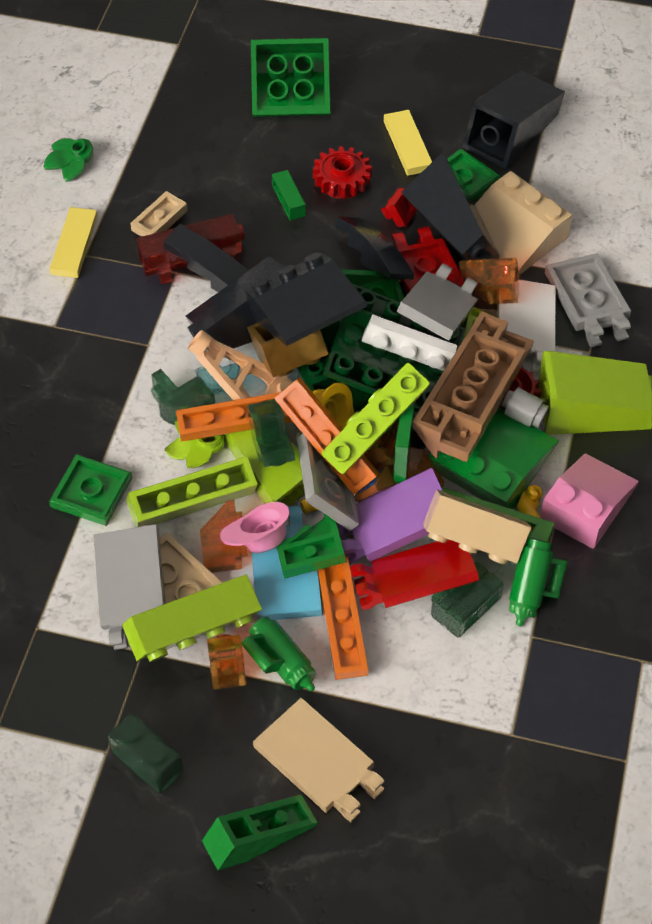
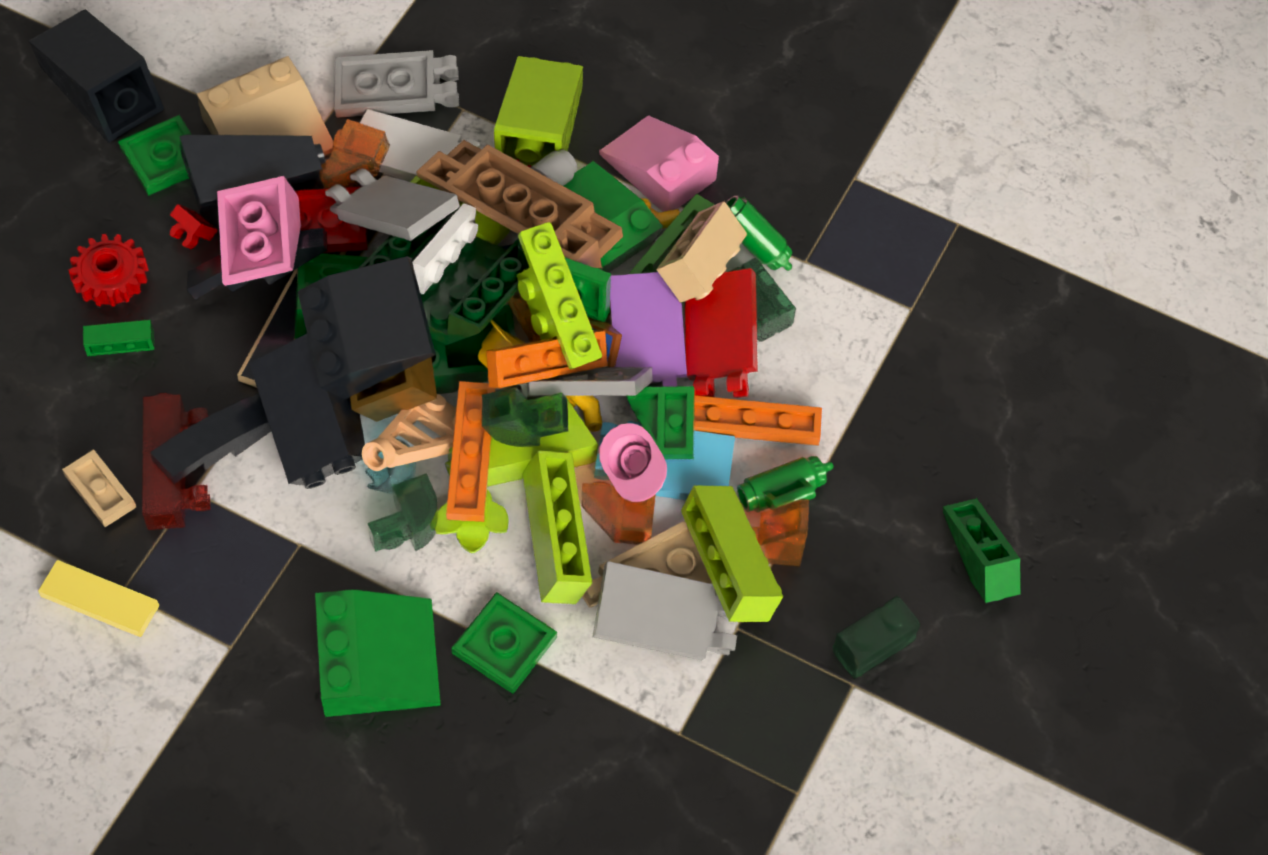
camera: 80 degrees left, 5 degrees up
tan tile [253,698,384,822] -> none
light yellow tile [384,110,432,176] -> none
none -> bright pink slope [217,176,301,286]
none -> green slope [315,590,441,717]

